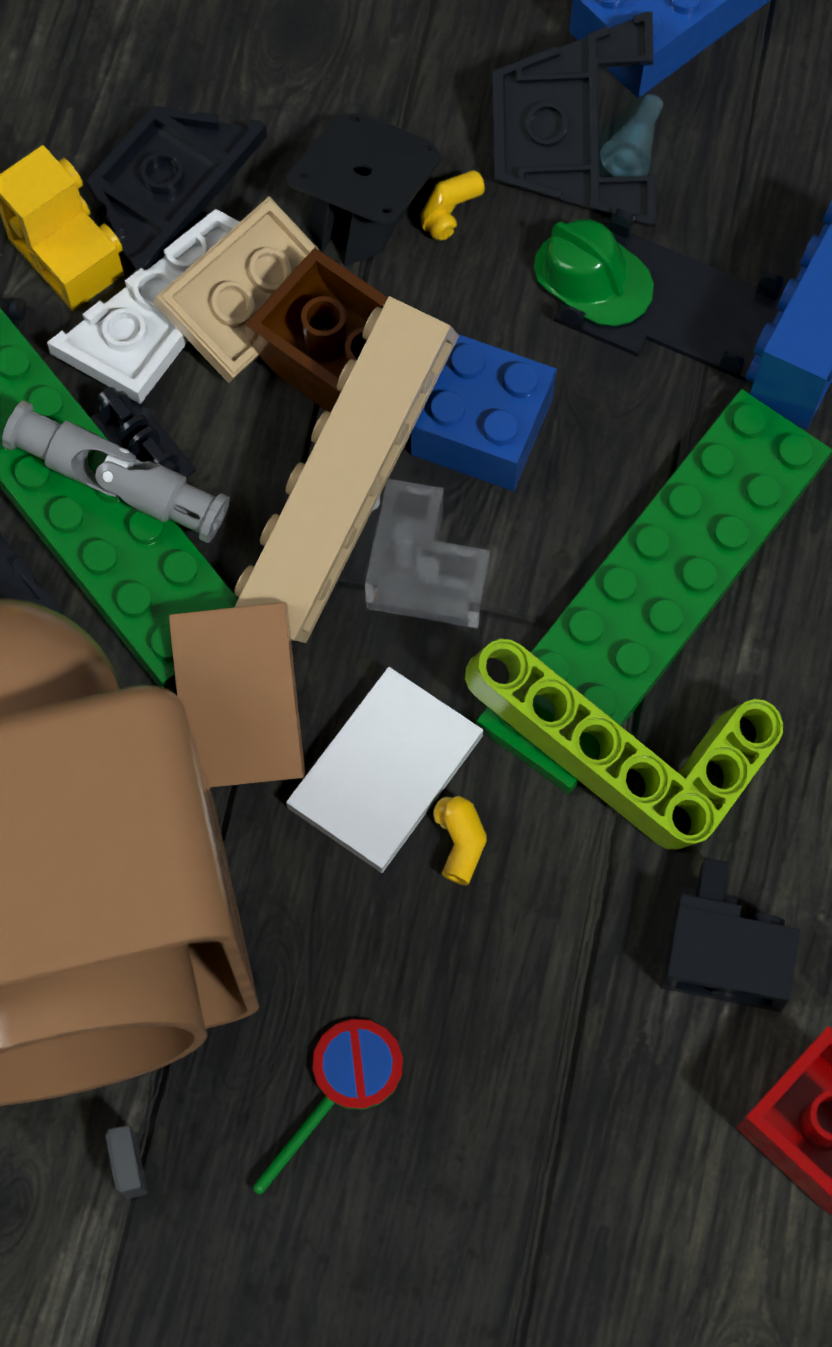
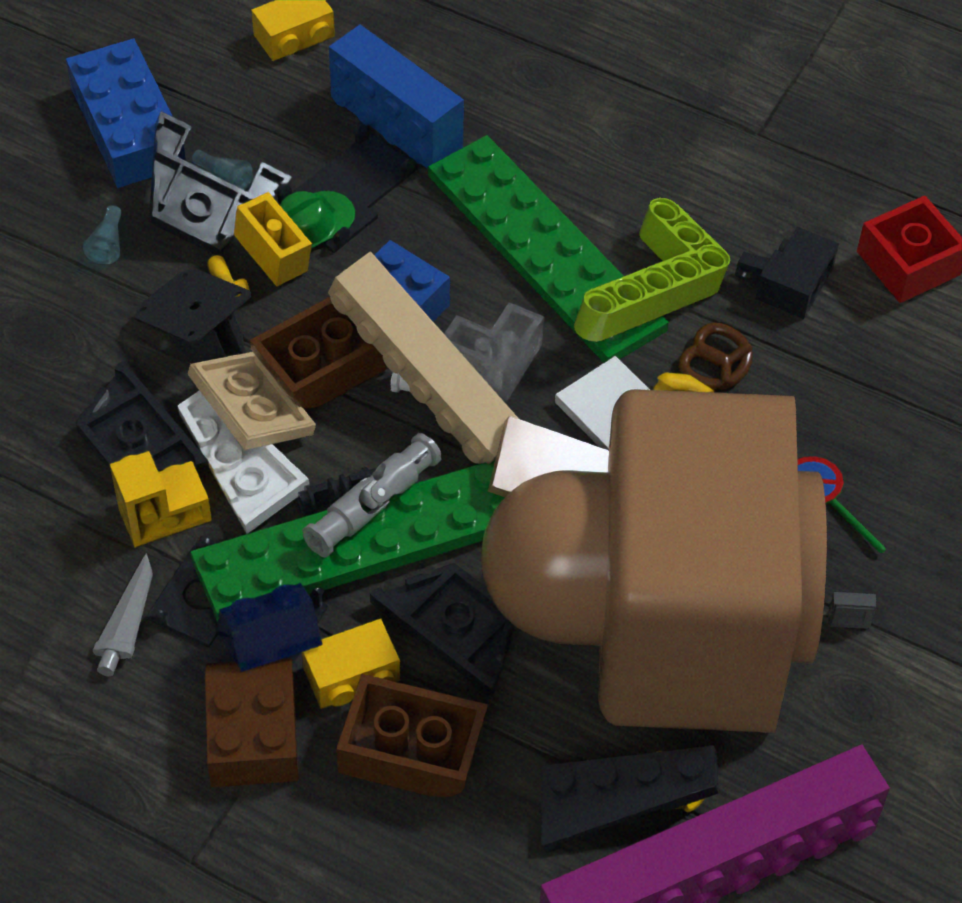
camera: 75 degrees left, 15 degrees down
none -> clear light blue cone [83,206,121,265]
none -> yellow brick [234,192,312,287]
none -> reddish brown piece [678,322,753,390]

